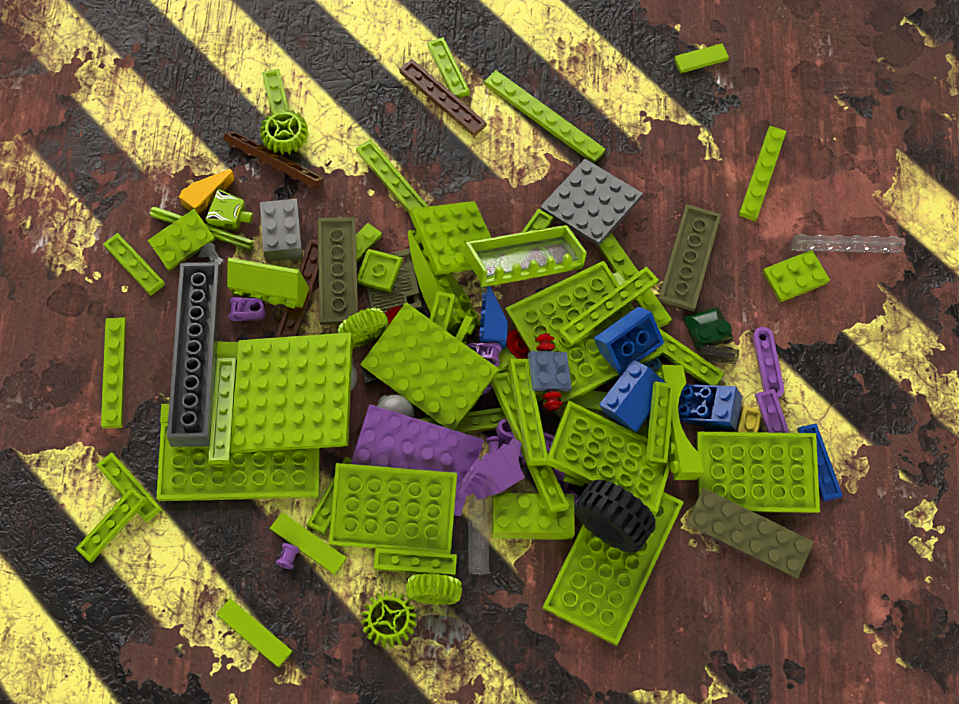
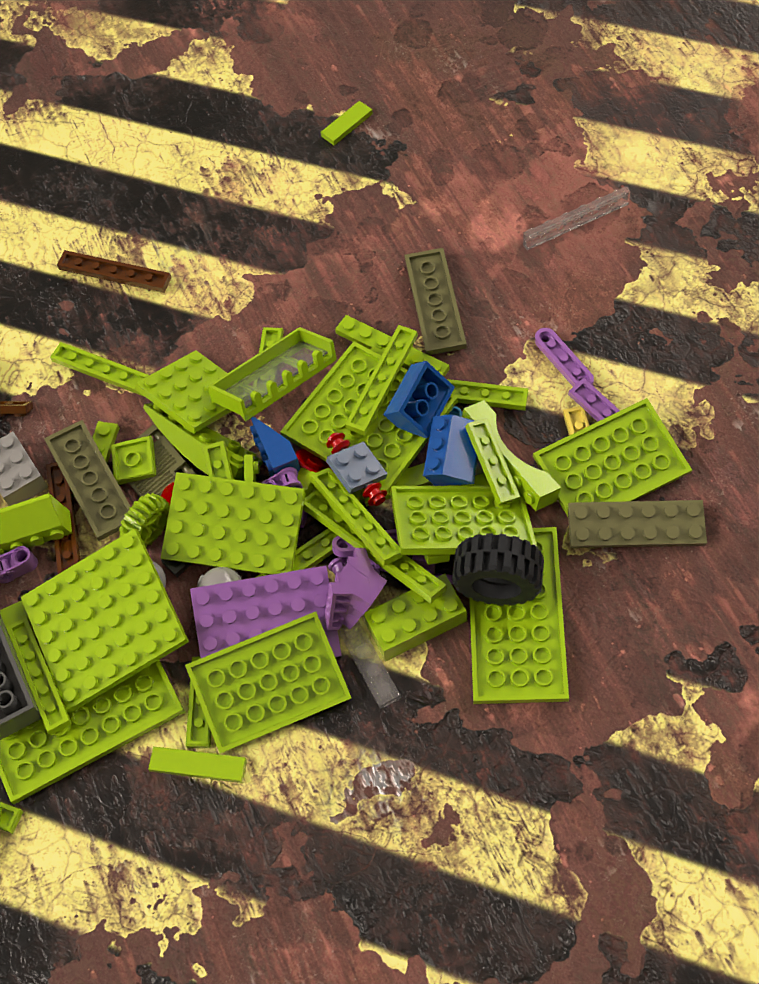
camera: 15 degrees left, 5 degrees down
lime tile [216,598,293,668] -> none
medium lavender bush [276,543,300,570] -> none
lime gear [361,591,417,648] -> none
lime plate [373,548,457,577] -> none
lime gear [406,574,462,605] -> none
lime tile [427,37,470,98] -> none
lime plate [484,70,605,164] -> none
plate [540,159,643,247] -> none
blue slope [678,385,743,431] -> none
dark green slope [683,306,733,351] -> none
clear smoke plate [698,345,739,364] -> none
lime plate [738,126,786,221] -> none
lime plate [762,250,830,303] -> none
blue tile [797,423,843,502] -> none

